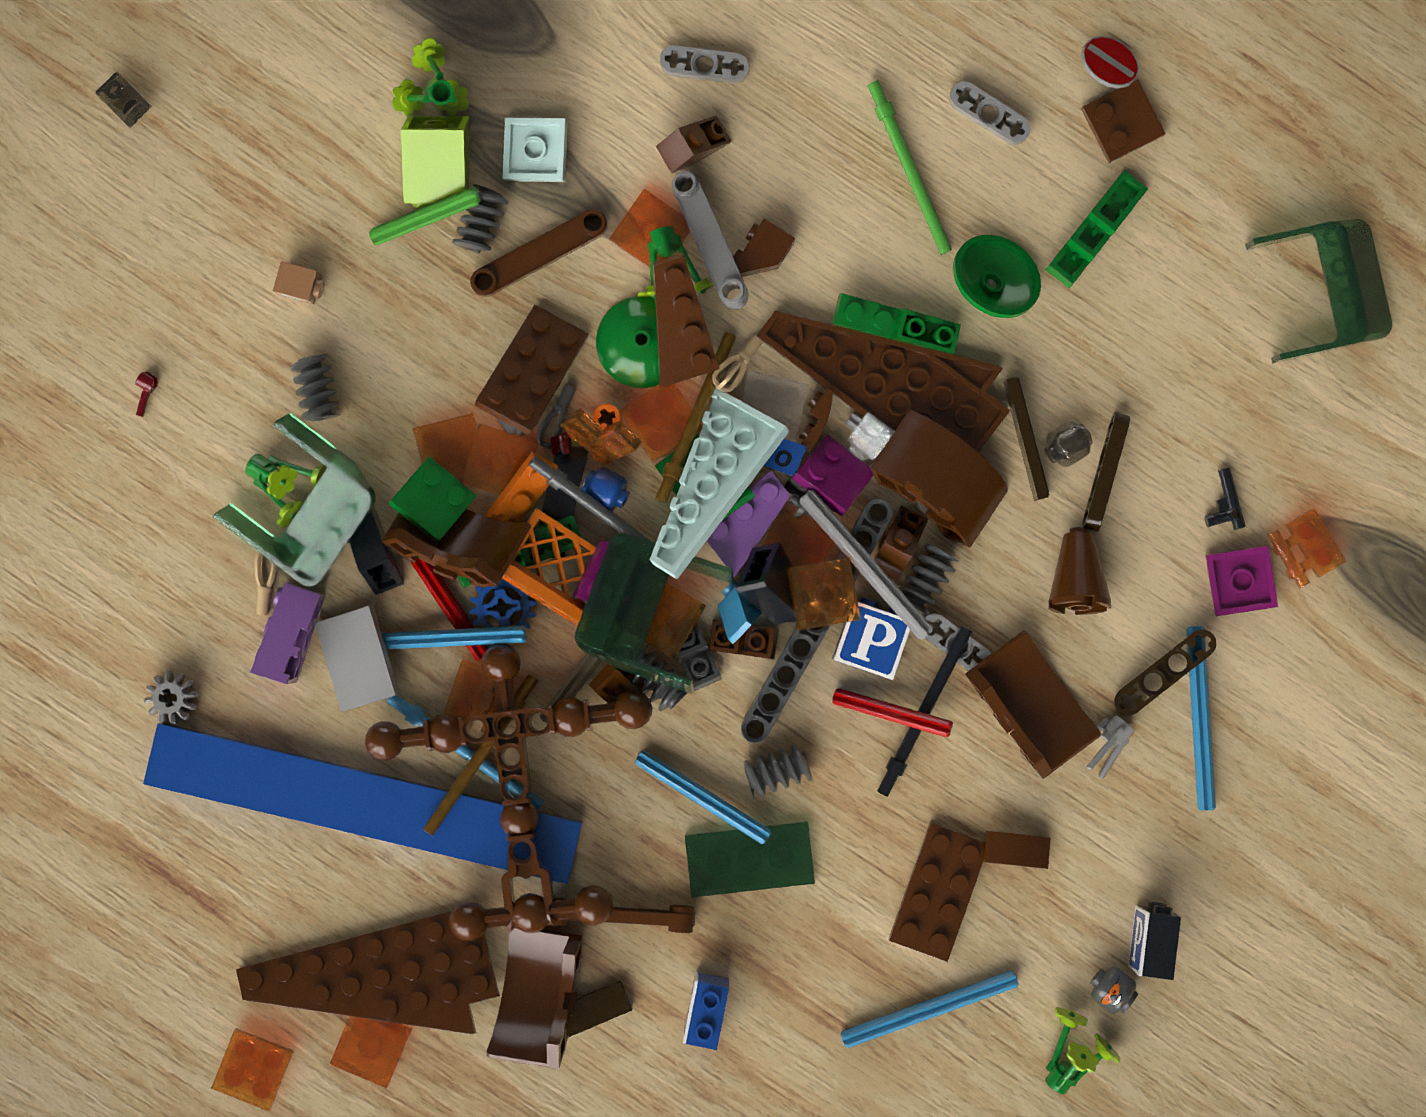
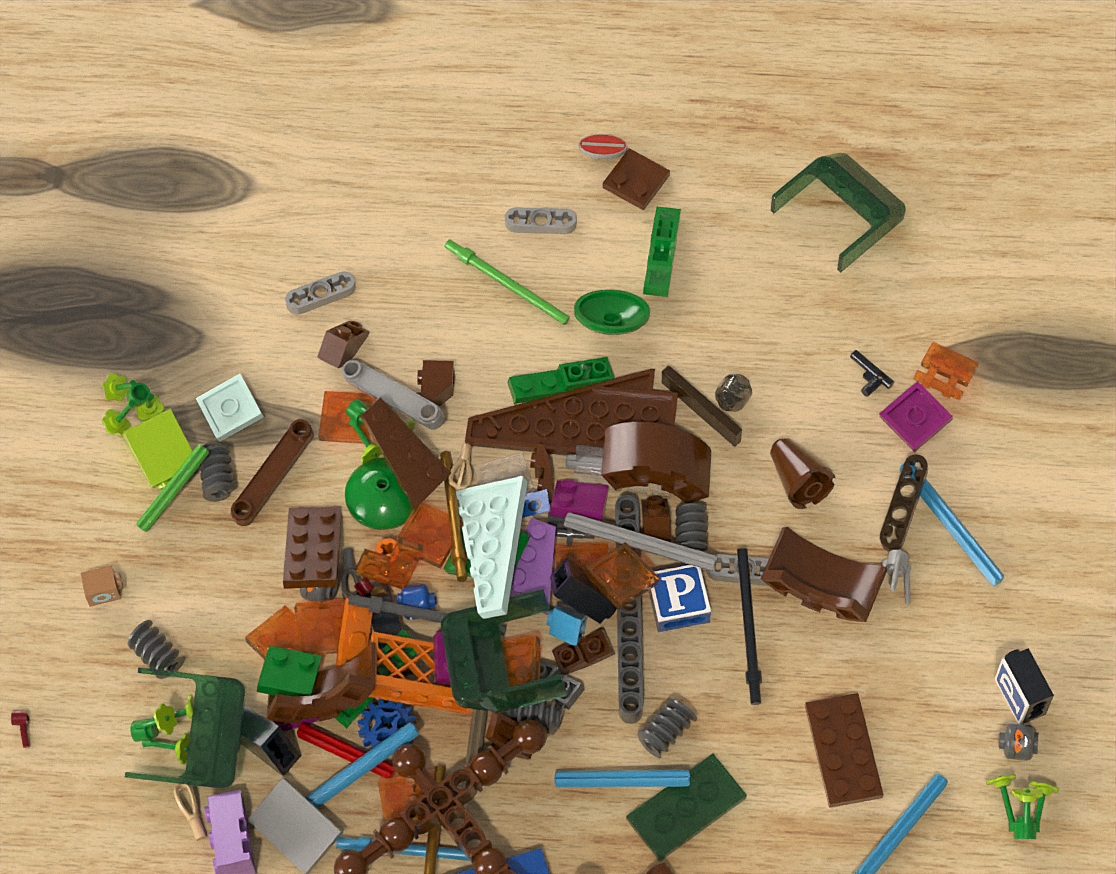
camera: 25 degrees left, 25 degrees down
red axle [832,688,953,737] -> none
reddish brown slope [984,831,1051,869] -> none
dark brown beam [1082,412,1130,532] -> none

